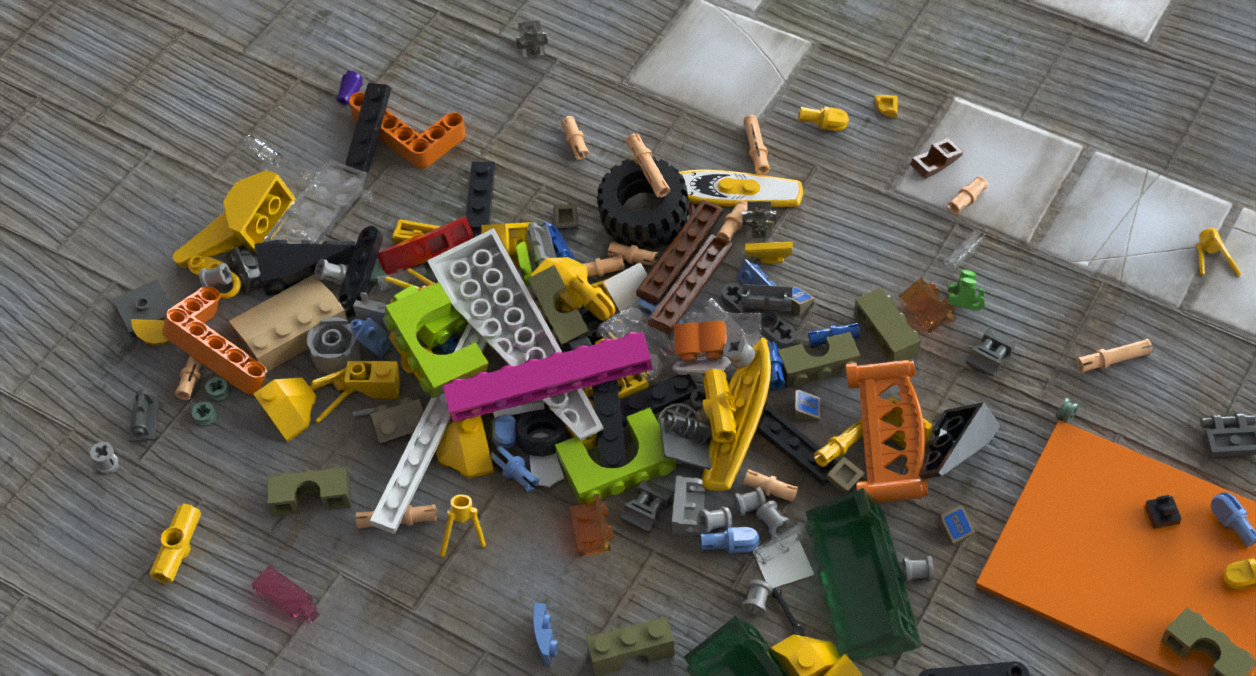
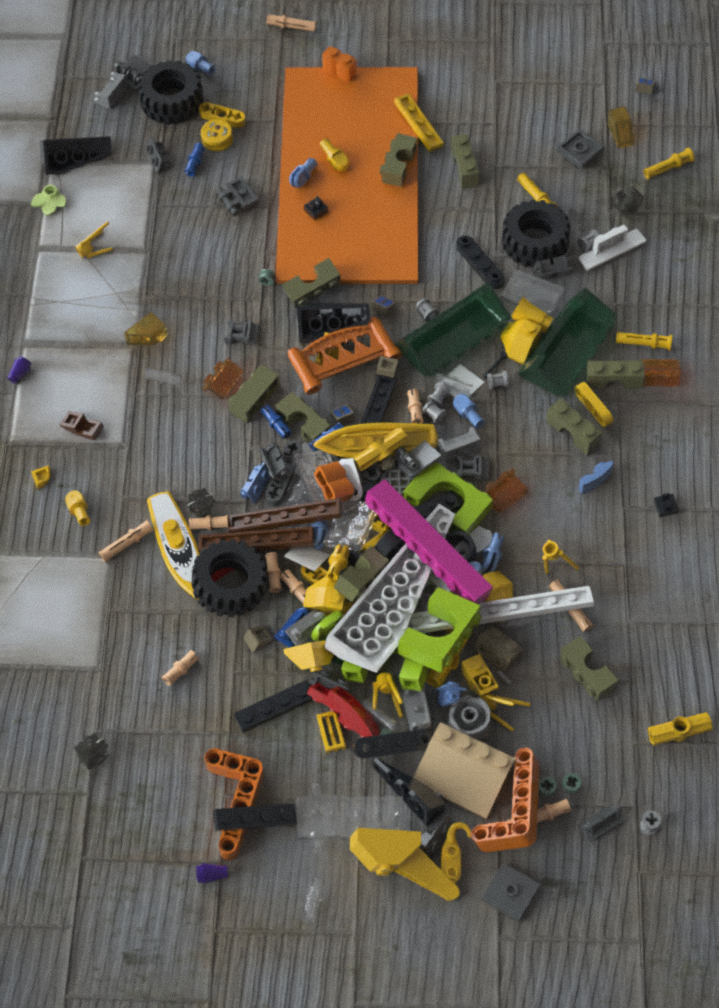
camera: 120 degrees left, 5 degrees up
yellow tile [131,319,169,346] -> none
light grey bush [199,263,232,287] -> none
clear pink hinge [251,565,320,622] -> none
yellow slope [253,378,317,442] -> none
light grey bush [314,259,346,285] -> none
light nougat pin [626,133,670,197] -> none
light grey bush [697,506,732,533] -> none
light grey wheel [723,336,755,368] -> none
yellow tile [745,241,793,264] -> none
dark tan slope [791,286,815,315] -> none
yellow pin [814,418,863,467] -> none
light nougat pin [947,176,988,215] -> none
bright green piece [948,270,985,311] -> none
light nougat pin [1076,339,1153,373] -> none
none -> dark purple cone [7,356,32,384]
none -> clear yellow slope [124,312,167,346]
none -> olive arch [283,258,341,307]

